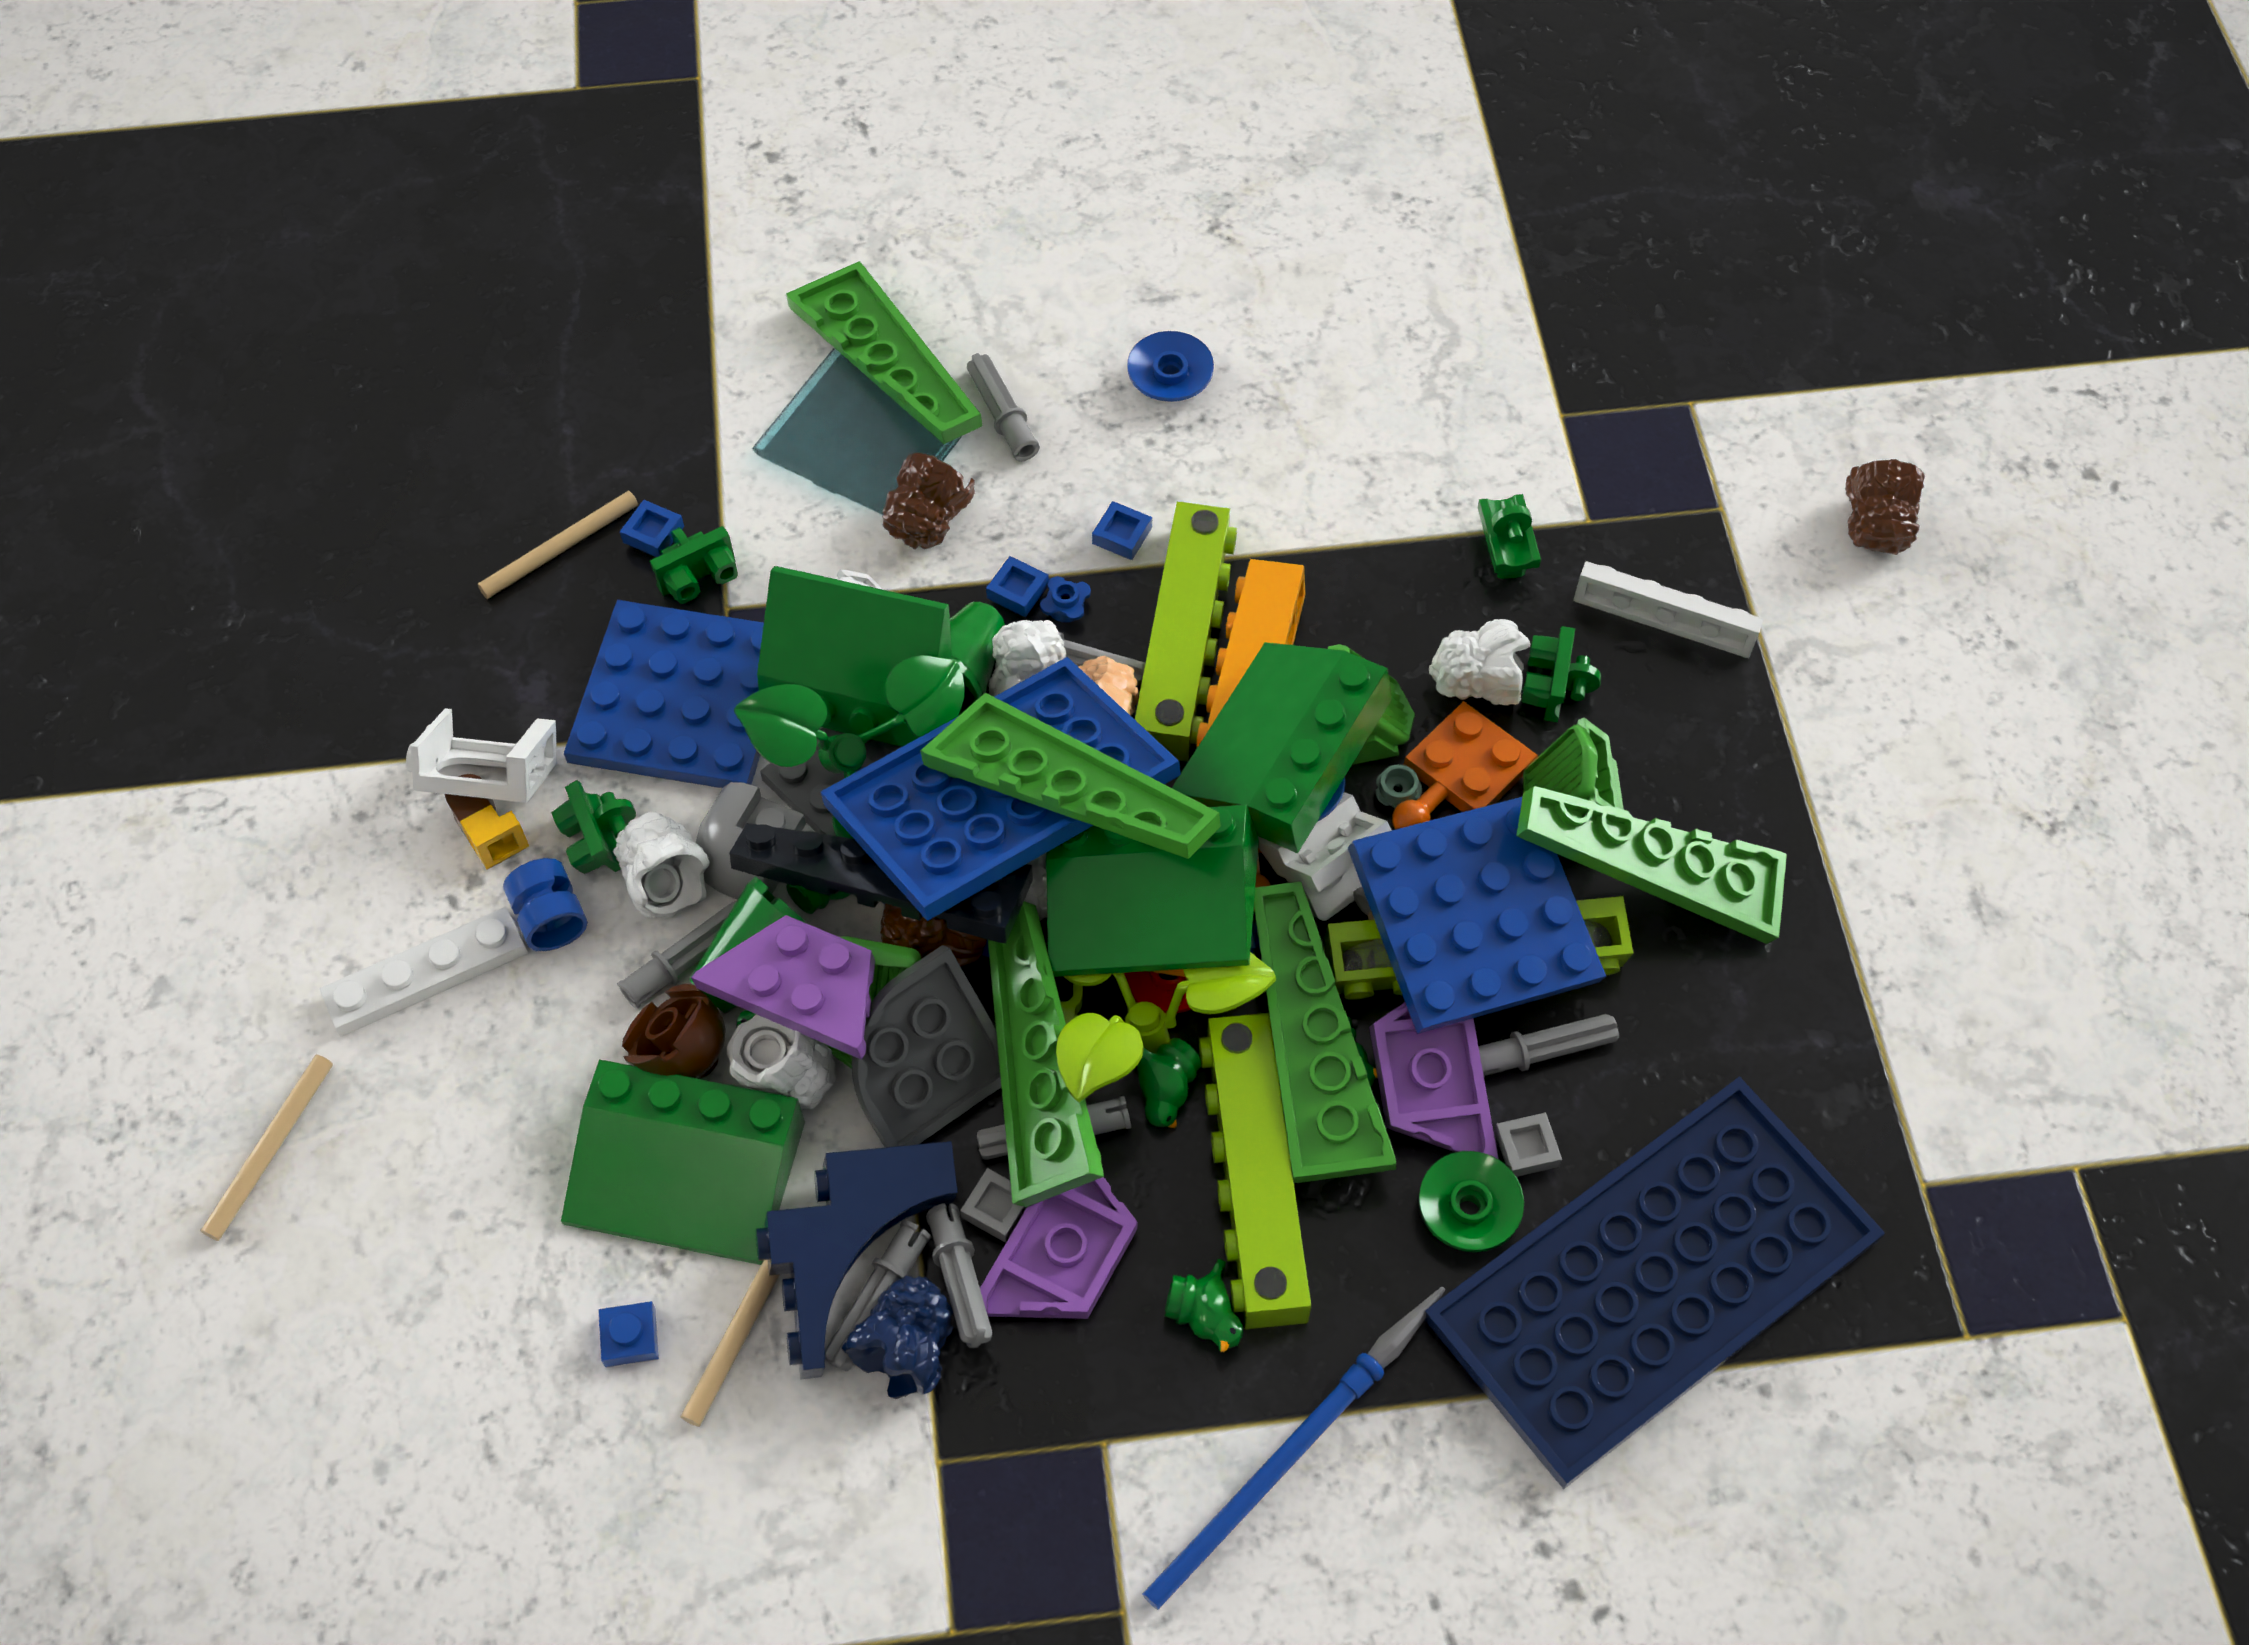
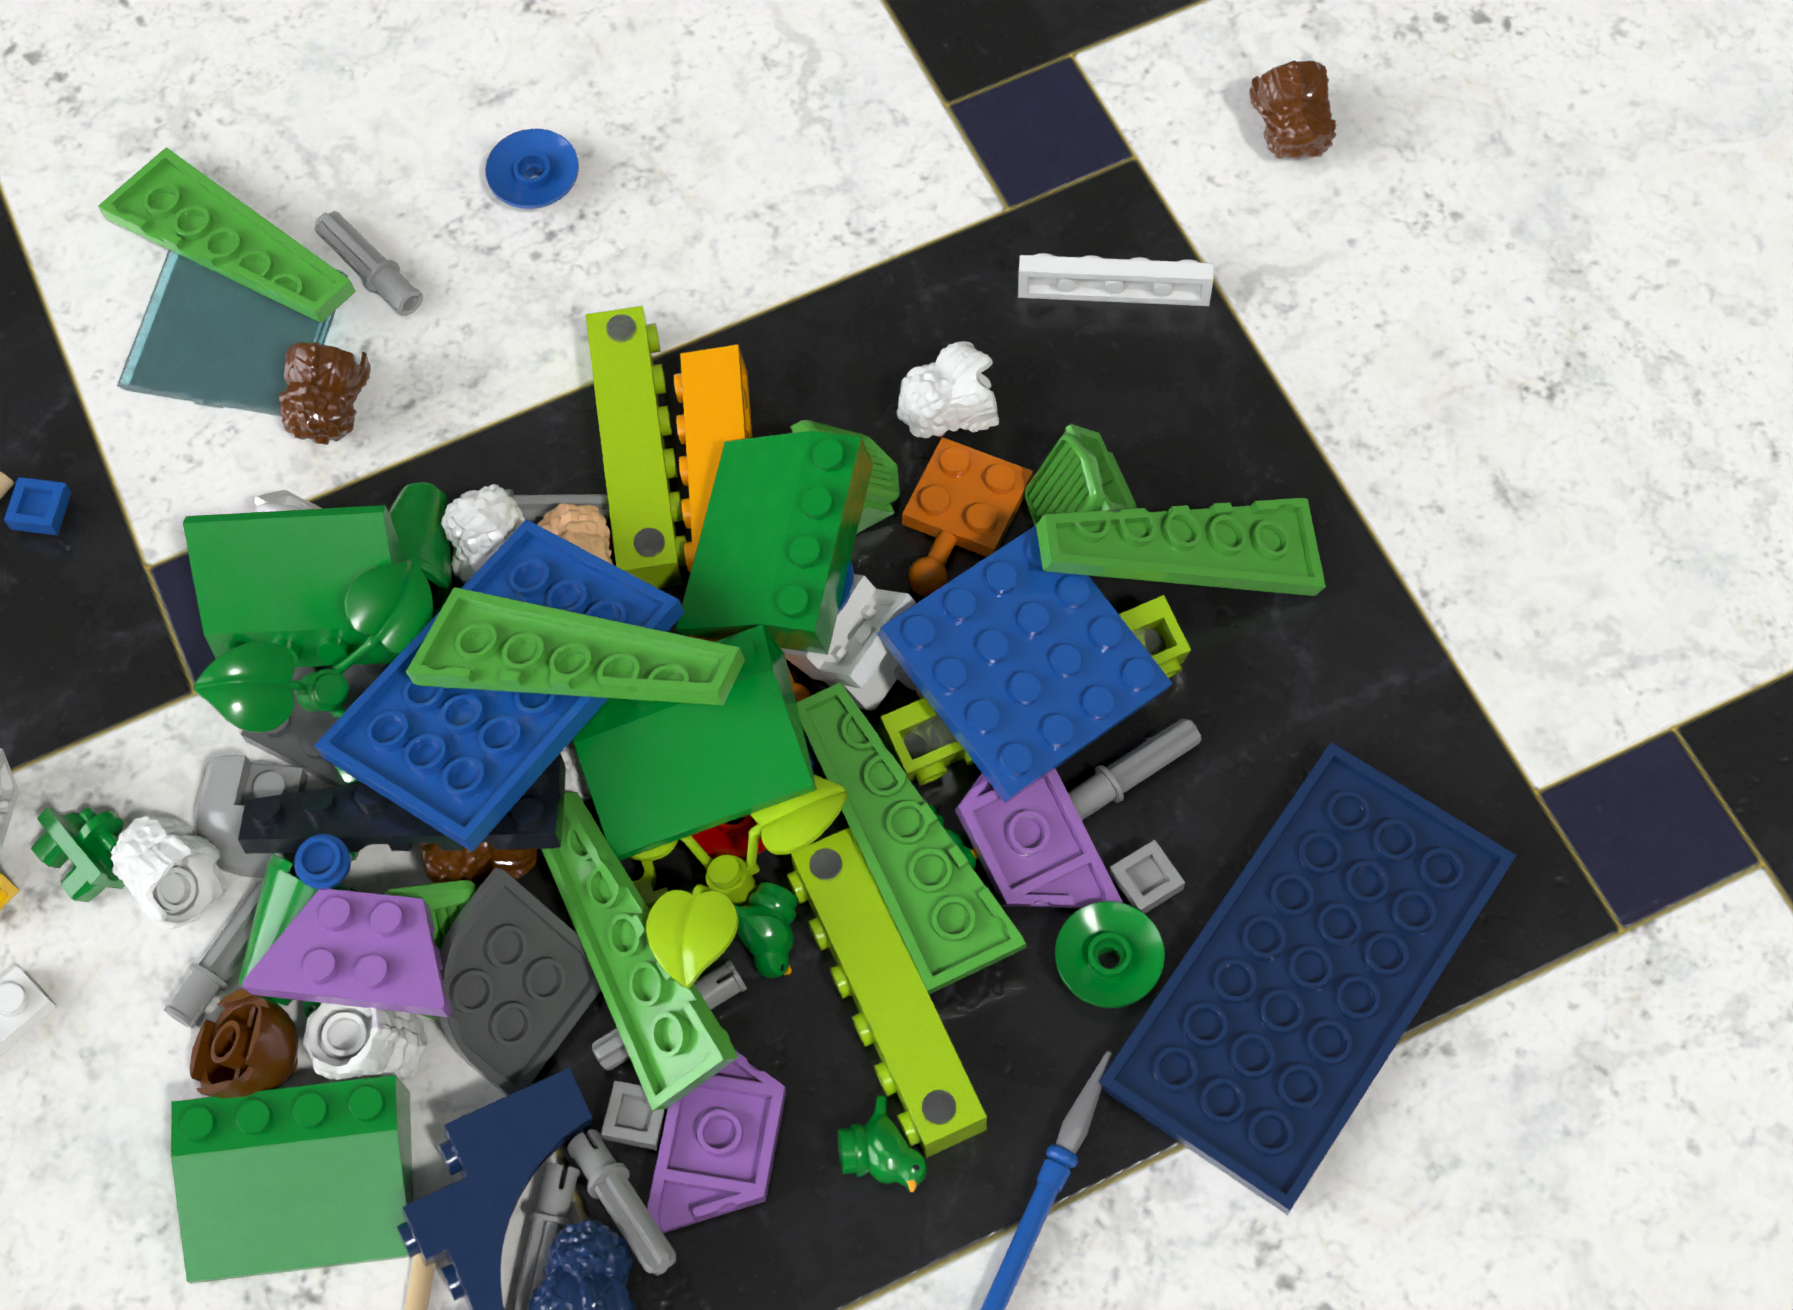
camera: 15 degrees left, 5 degrees up
blue wheel [503,858,588,951] -> none
blue plate [564,600,764,788] -> none
green hips [650,526,738,604] -> none
blue plate [986,556,1049,617] -> none
blue plate [1040,576,1091,622] -> none
blue plate [1092,501,1152,560] -> none
sand green plate [1375,764,1422,809] -> none
green hips [1477,494,1541,579] -> none
green hips [1521,626,1601,723] -> none
none -> blue plate [294,834,351,890]

